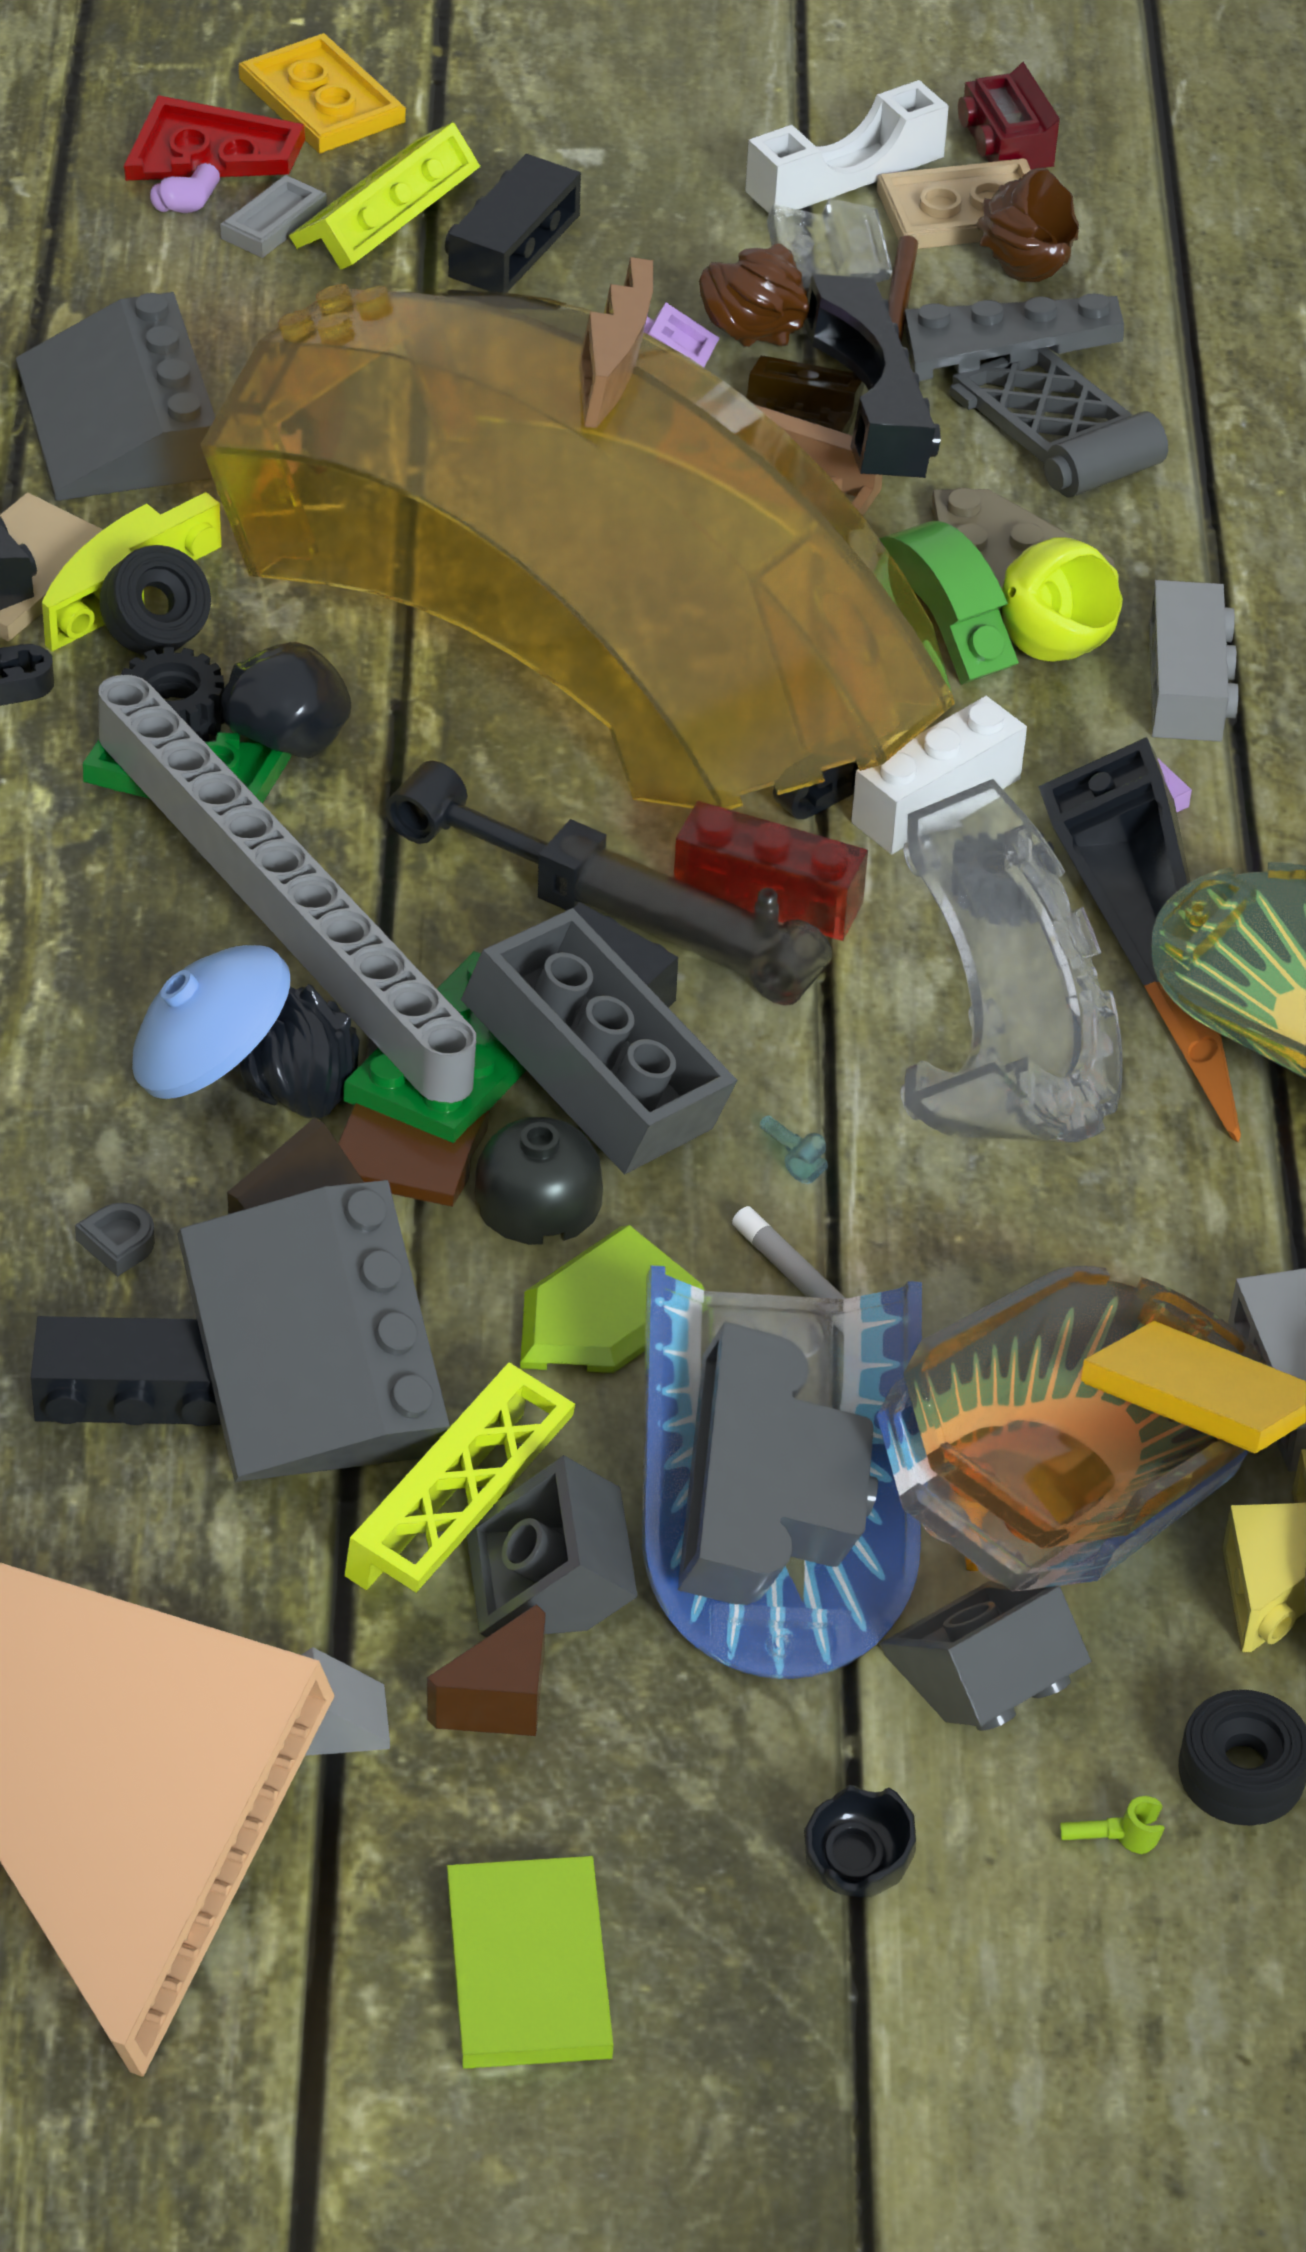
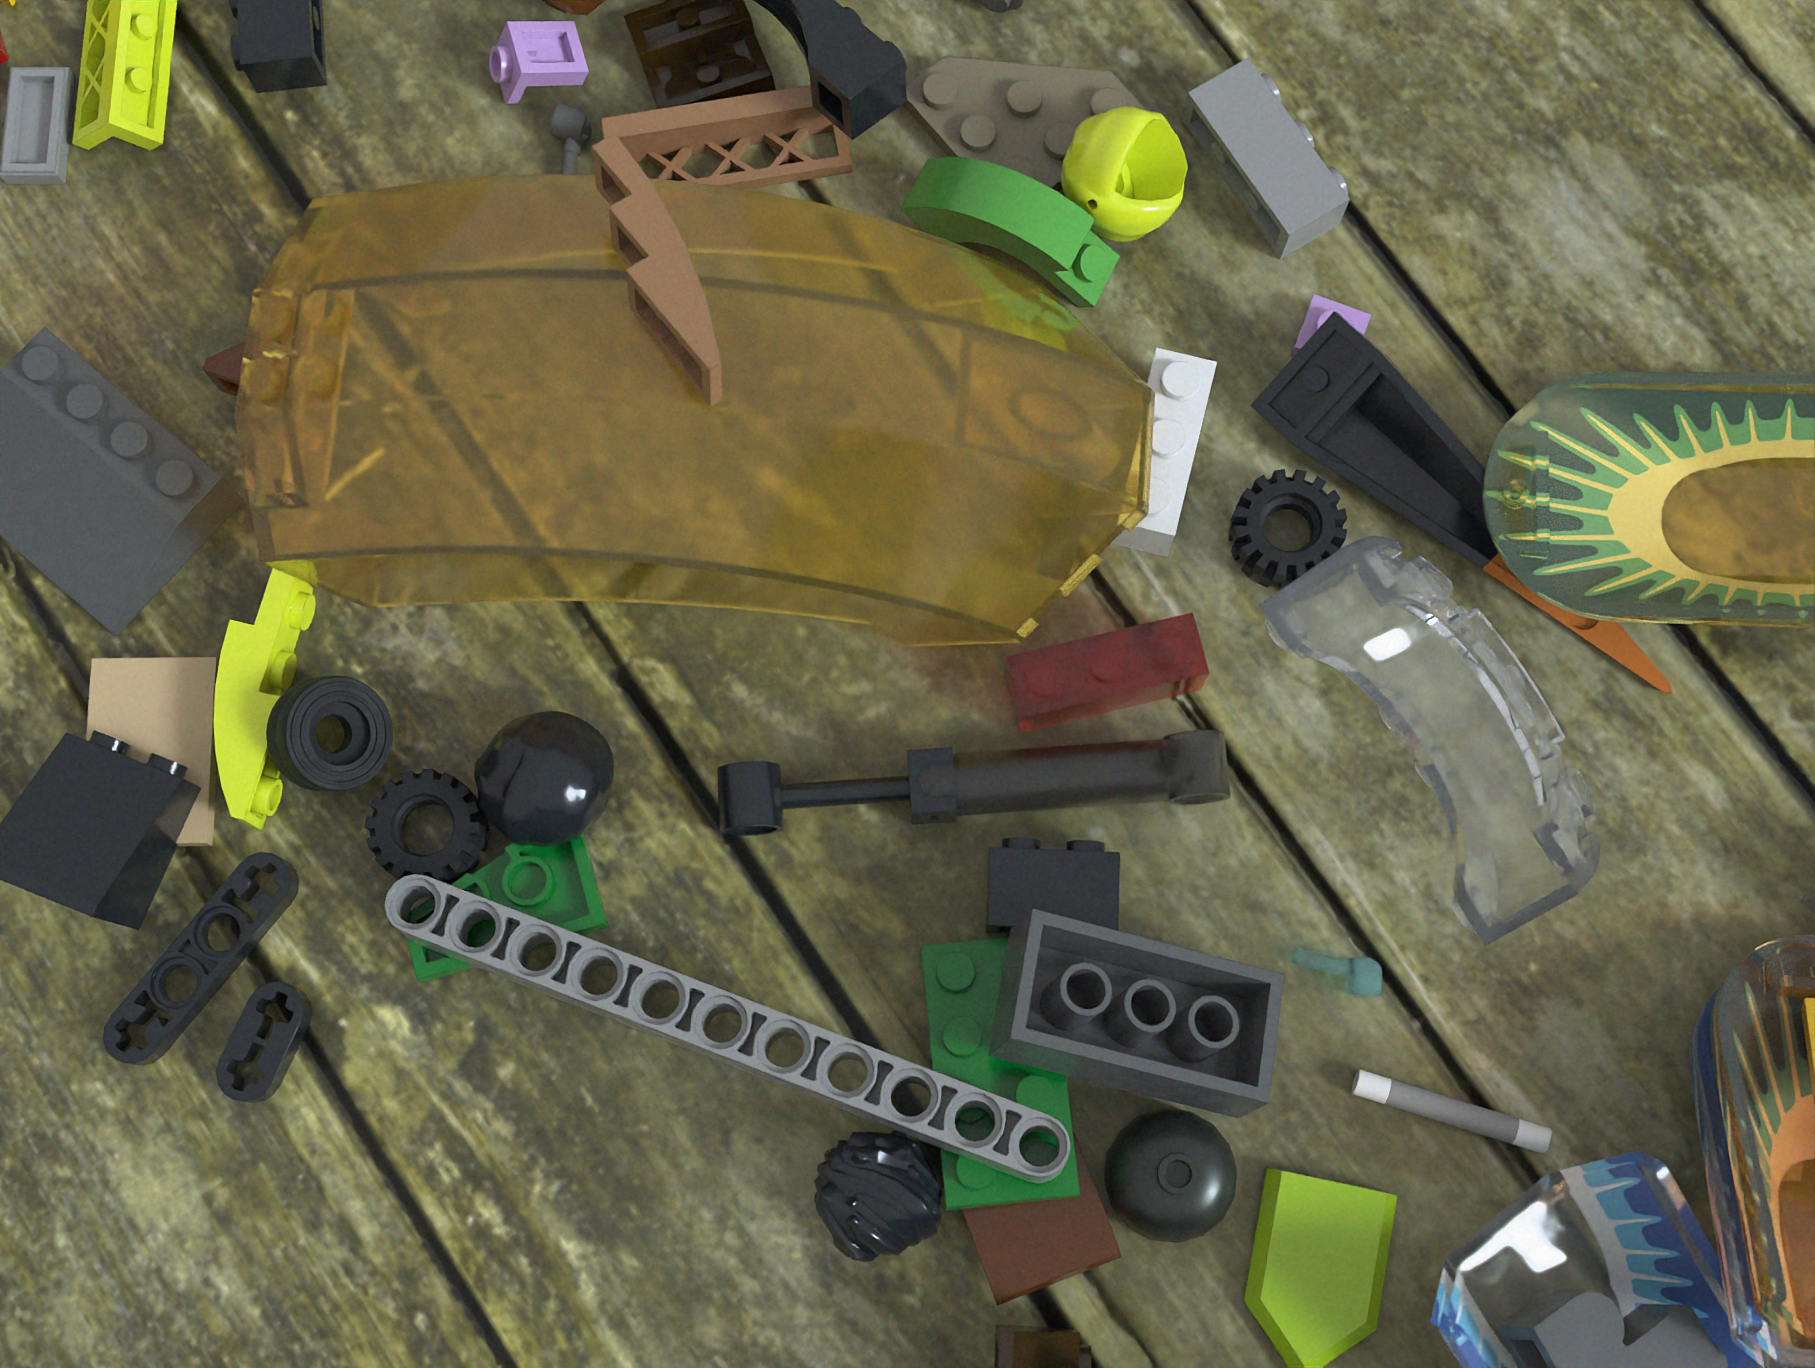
camera: 30 degrees left, 30 degrees up
light blue dish [132,945,290,1099] -> none

